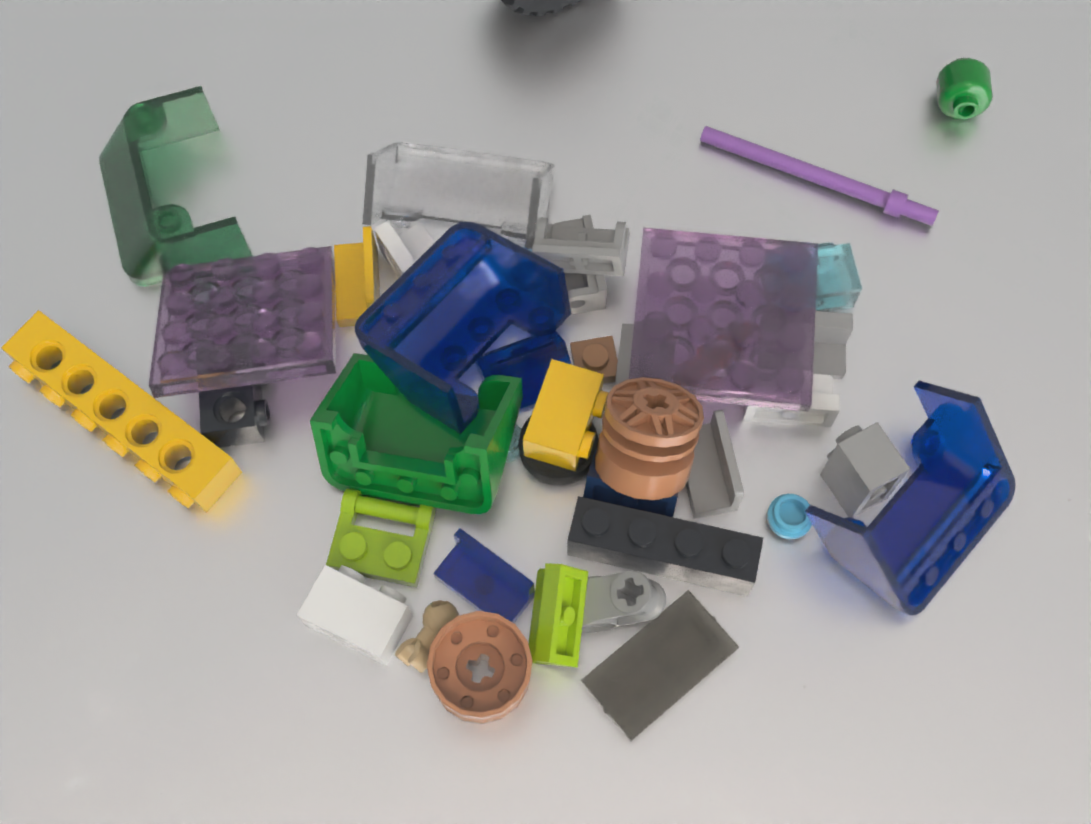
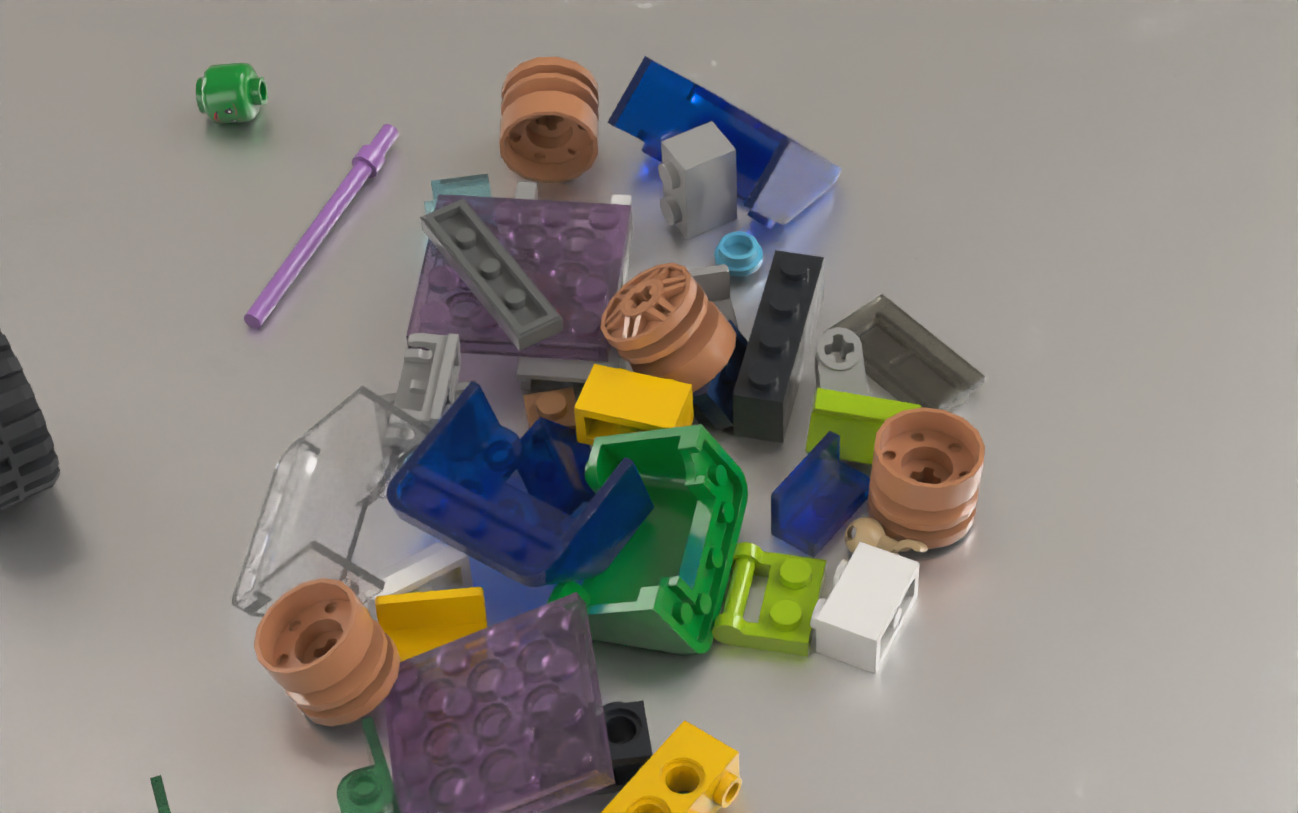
camera: 90 degrees left, 20 degrees down
none -> nougat wheel [254,578,400,727]
none -> dark grey tile [420,198,564,351]
none -> nougat wheel [499,57,599,183]

